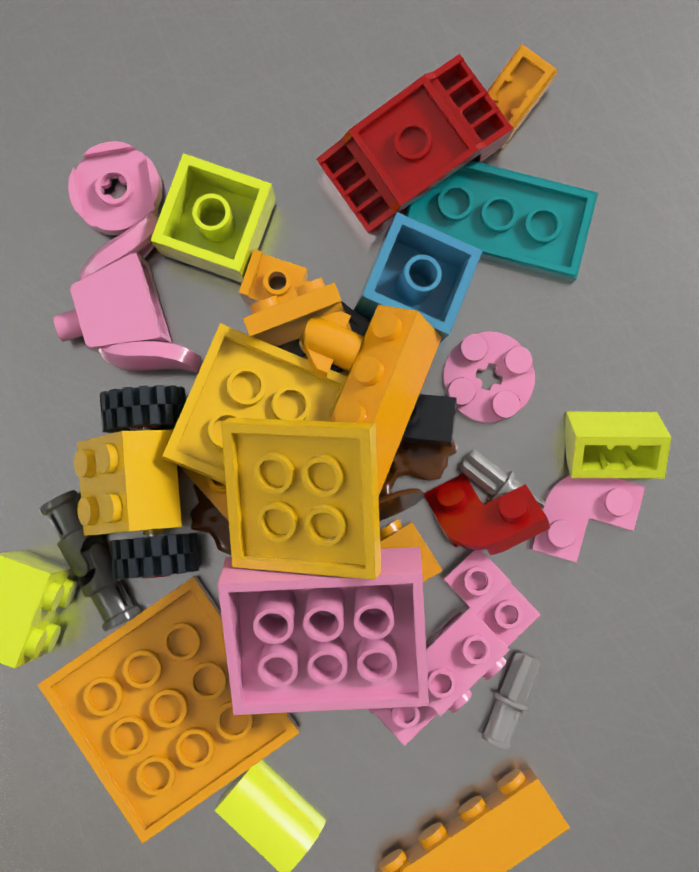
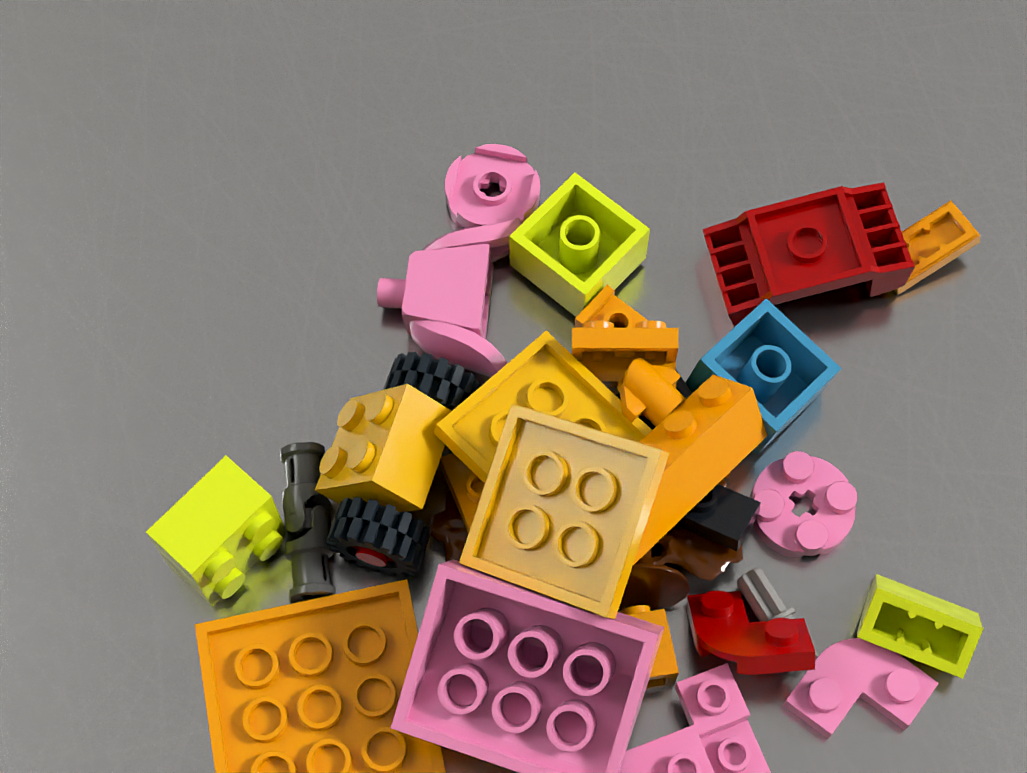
camera: 20 degrees right, 20 degrees down
teal tile [406,160,598,282] -> none

